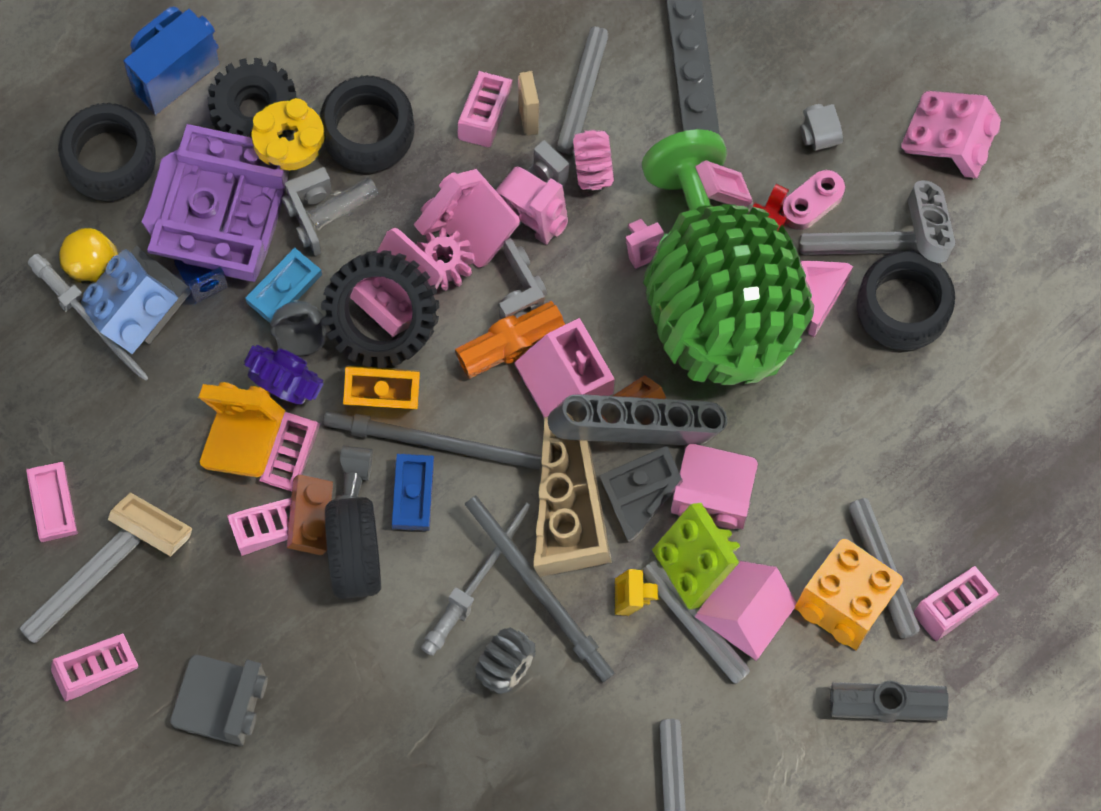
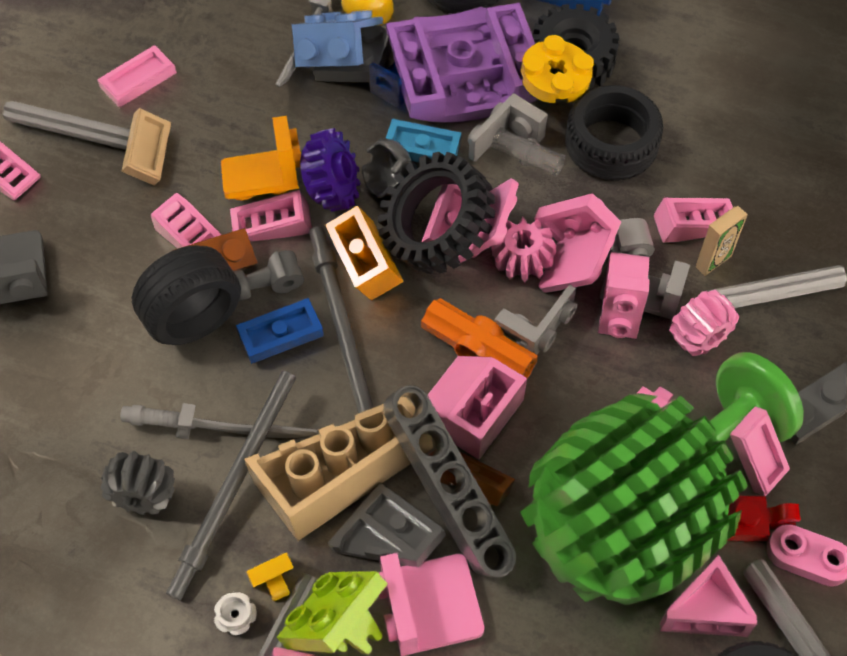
camera: 65 degrees right, 10 degrees down
none -> white plate [214,593,257,635]
none -> light grey plate [607,218,655,258]

